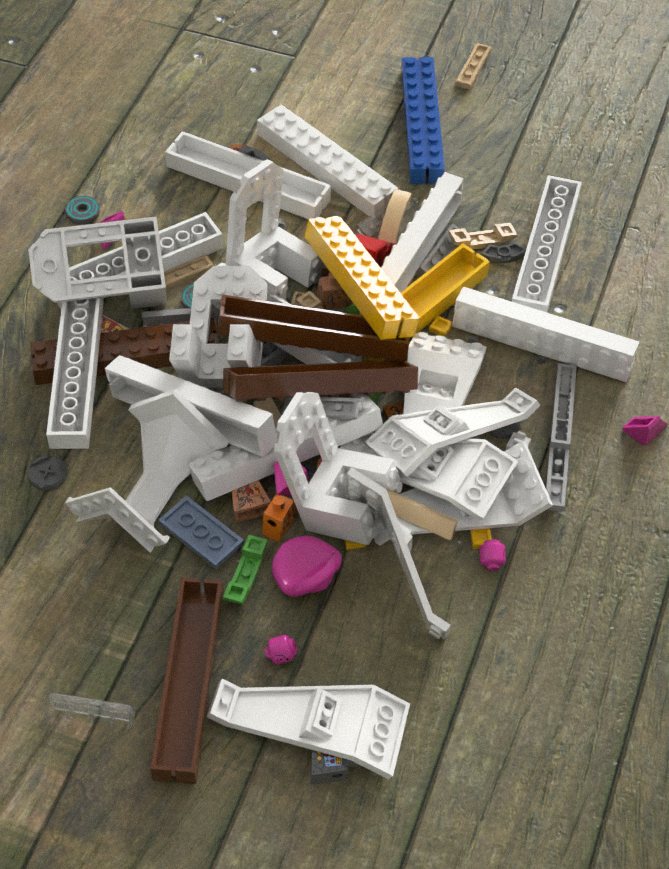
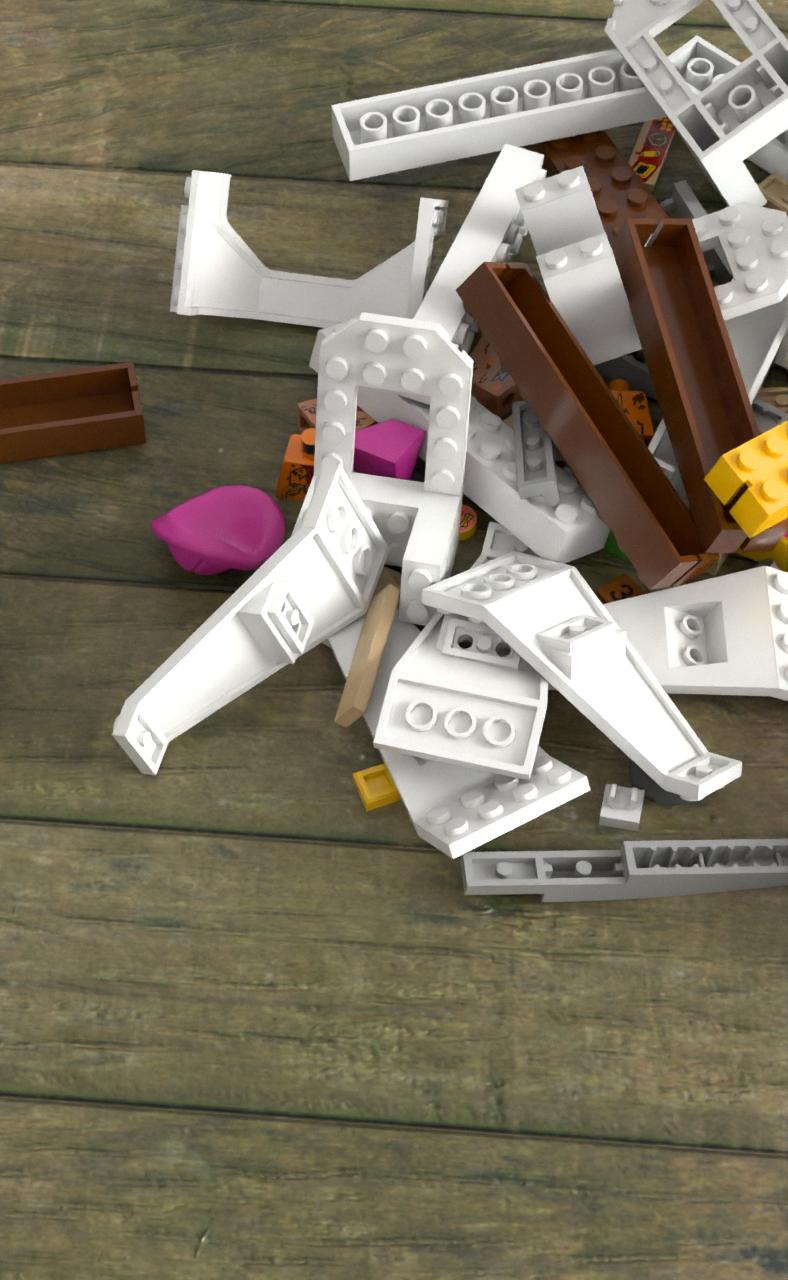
camera: 75 degrees right, 0 degrees up
dark grey tile [27,455,67,491] -> none
sand blue plate [158,496,244,569] -> none
bright green slope [223,535,268,605] -> none
dark pink head [265,634,297,665] -> none
dark pink head [479,540,506,571] -> none
dark pink slope [622,416,668,446] -> none

